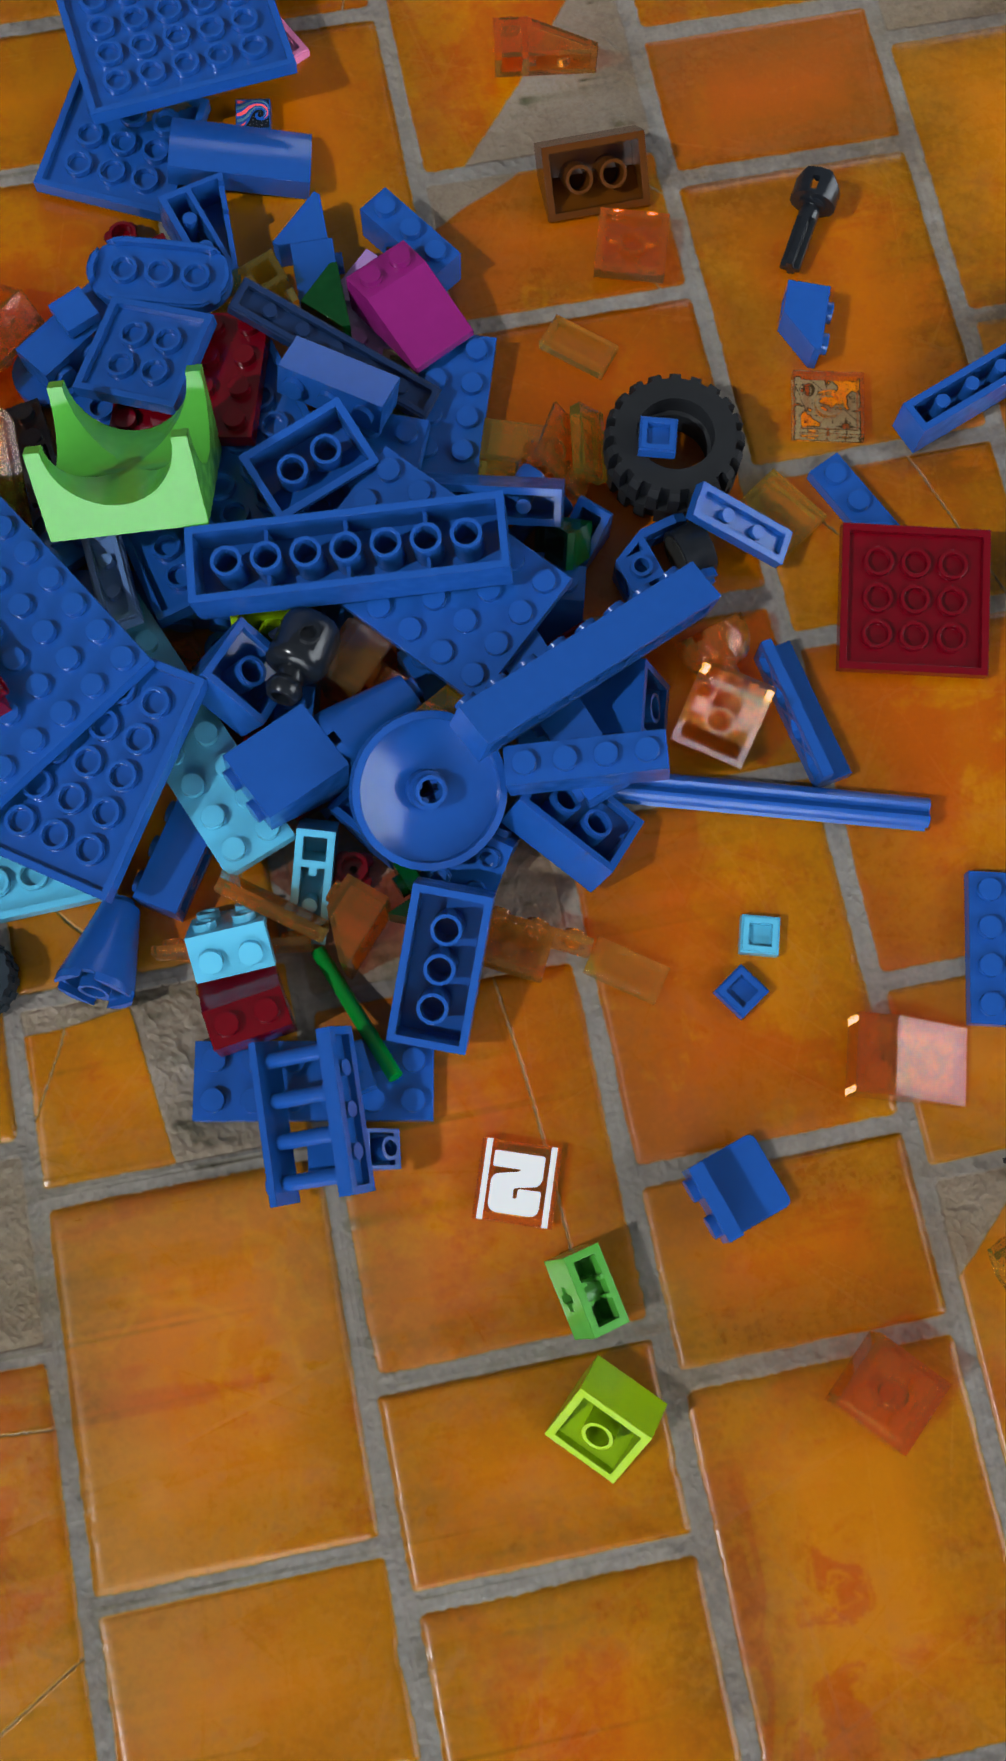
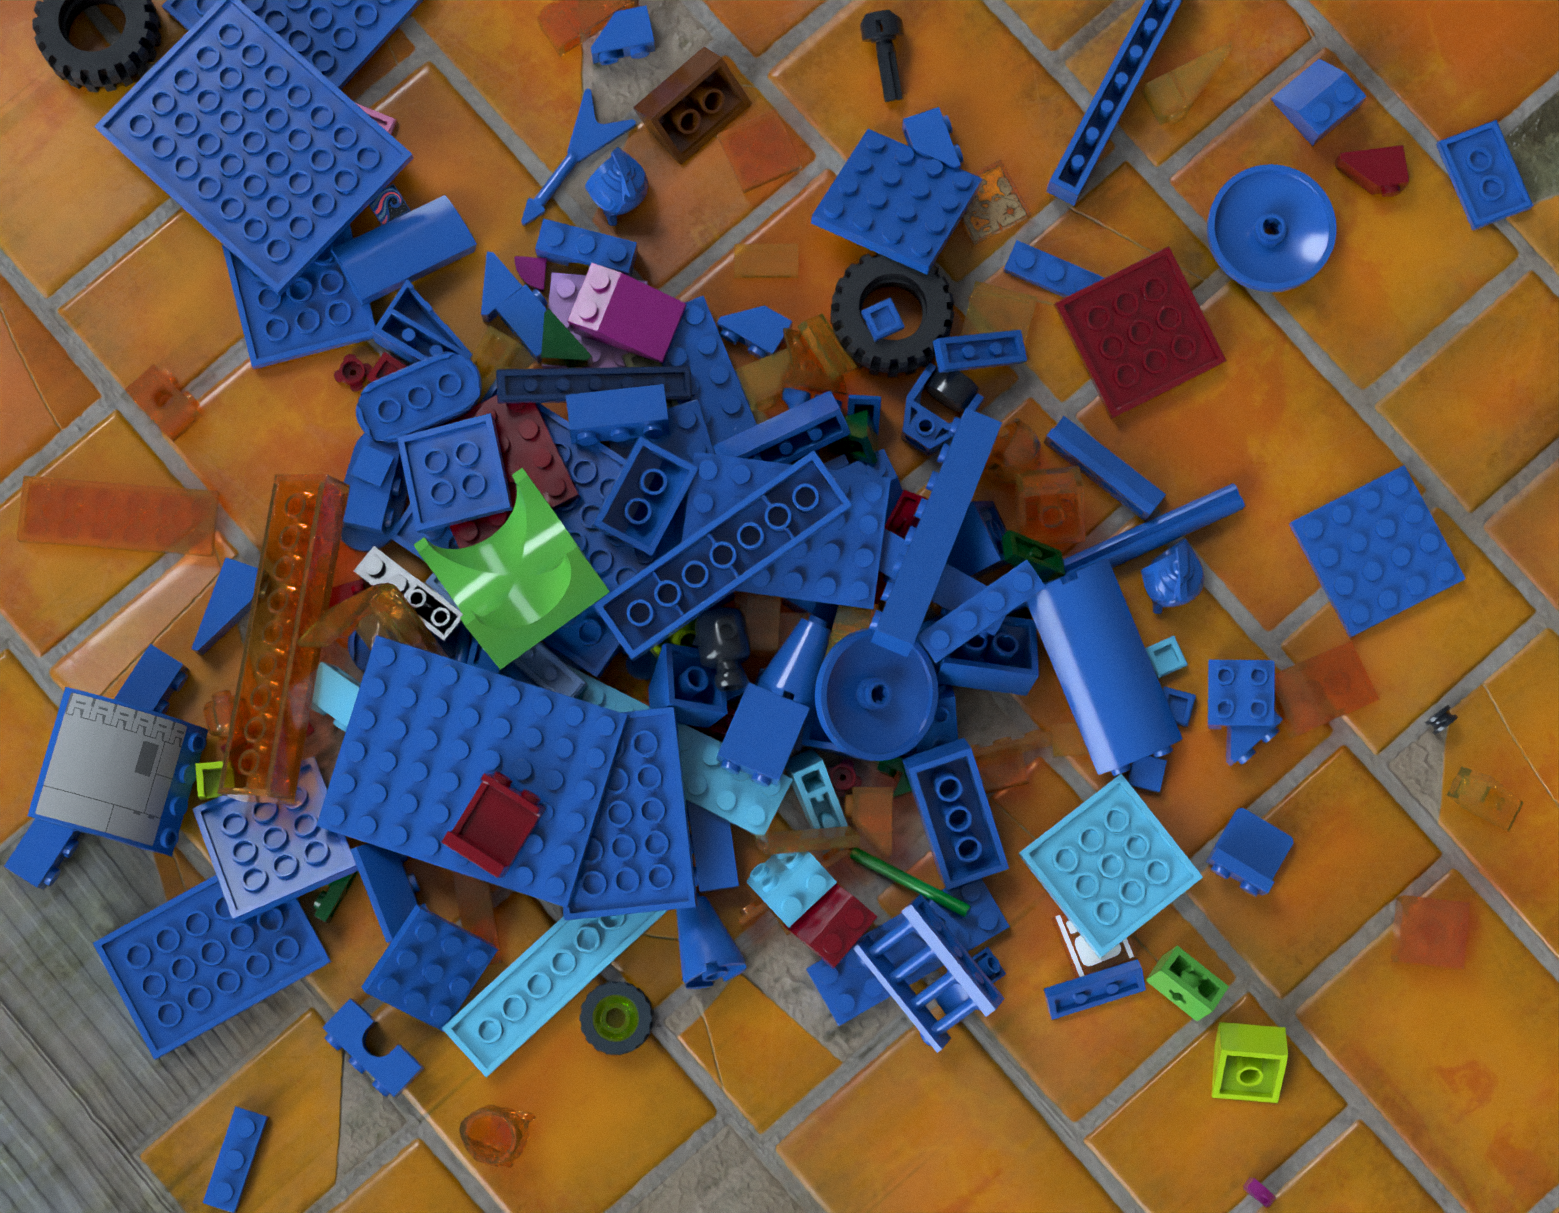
camera: 30 degrees left, 5 degrees up
none -> magenta tile [514,256,547,292]
none -> blue piece [521,88,636,226]
none -> blue helmet [585,147,648,226]
none -> blue slope [591,5,655,65]
none -> blue slope [717,305,792,361]
none -> blue plate [811,129,983,275]
none -> dark green slope [1001,530,1066,582]
none -> medium azure plate [1018,774,1203,959]
none -> blue cylinder [1026,558,1183,776]
none -> blue plate [1044,959,1146,1020]
none -> blue tile [1128,756,1167,793]
none -> blue helmet [1140,538,1205,614]
none -> blue bracket [1208,660,1275,729]
none -> blue slope [1226,710,1283,766]
none -> magenta tile [1242,1177,1276,1208]

